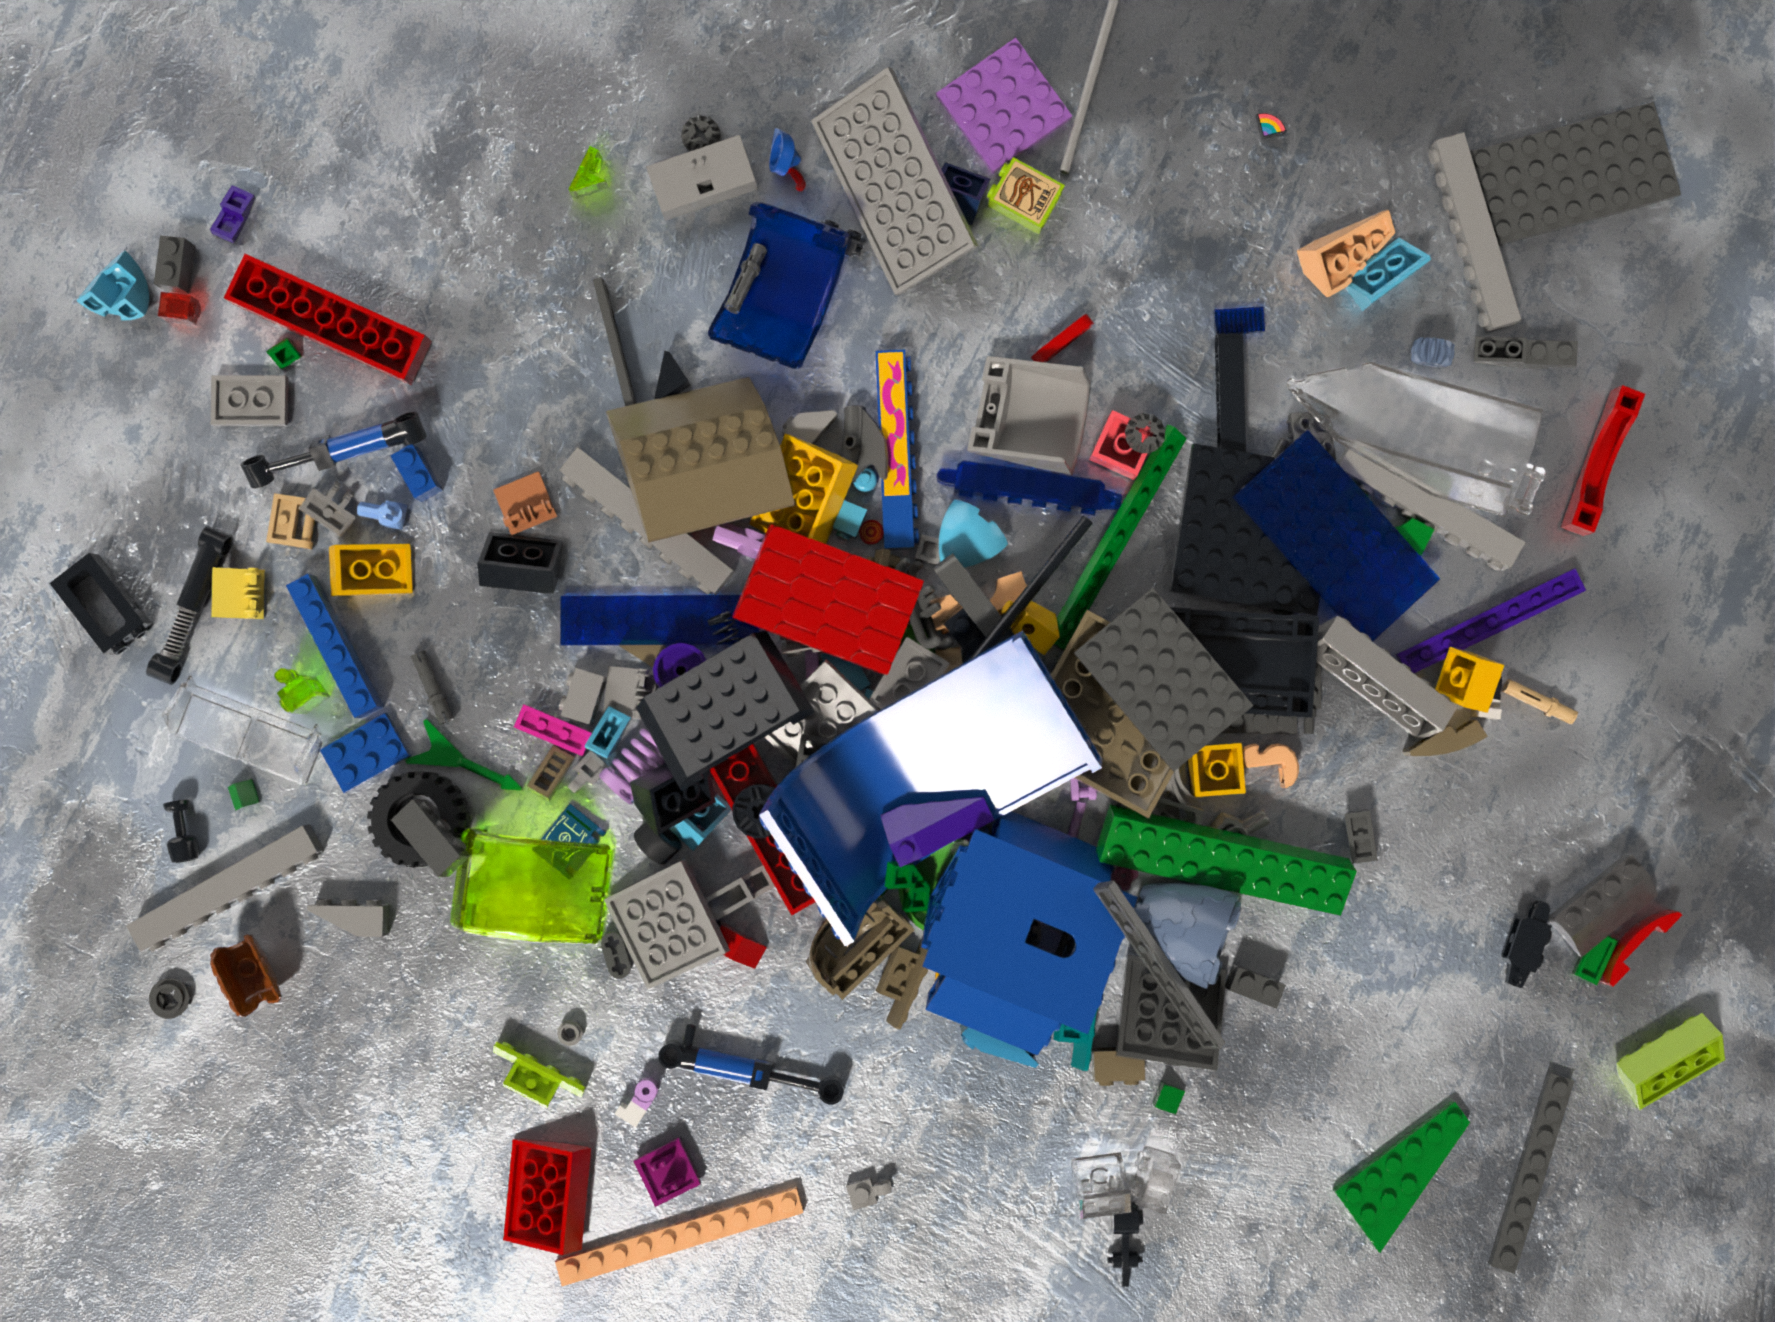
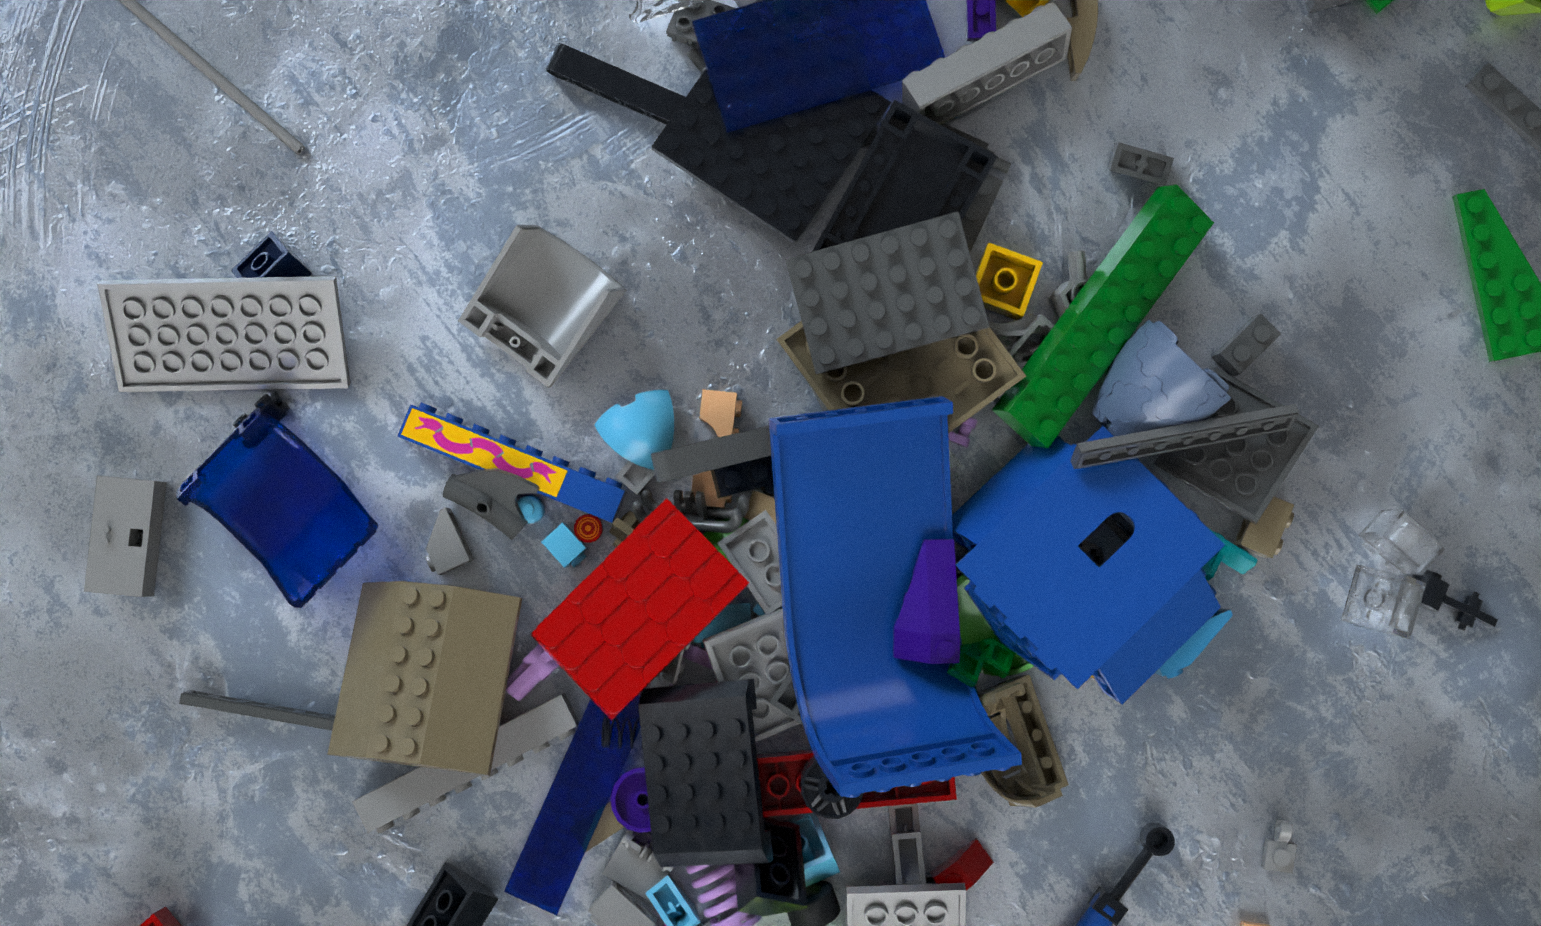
camera: 65 degrees left, 0 degrees up
nougat hinge [493,471,557,535] -> none
clear neon green slope [568,146,608,199] -> none
black slope [654,351,691,399] -> none
dark grey gear [681,114,721,151] -> none
dark grey pin [724,243,768,314] -> none
yellow slope [749,433,858,544] -> none
blue piece [769,128,806,191] -> none
dark tan bracket [875,939,928,1030] -> none
medium lavender plate [936,37,1072,174] -> none
clear blue hinge [936,460,1122,517] -> none
black piece [968,515,1093,661] -> none
brick [987,157,1065,234] -> none
yellow torso [1002,600,1060,655] -> none
red beam [1031,314,1094,363] -> none
green plate [1053,424,1187,651] -> none
lavender piece [1068,801,1086,838] -> none
coral brick [1089,410,1155,480] -> none
clear pink plate [1111,866,1139,891] -> none
dark grey gear [1125,413,1166,453] -> none
green slope [1152,1081,1185,1115] -> none
clear blue tile [1213,307,1265,335] -> none
light nougat animal [1242,743,1299,788] -> none
black hinge [1501,900,1552,988] -> none

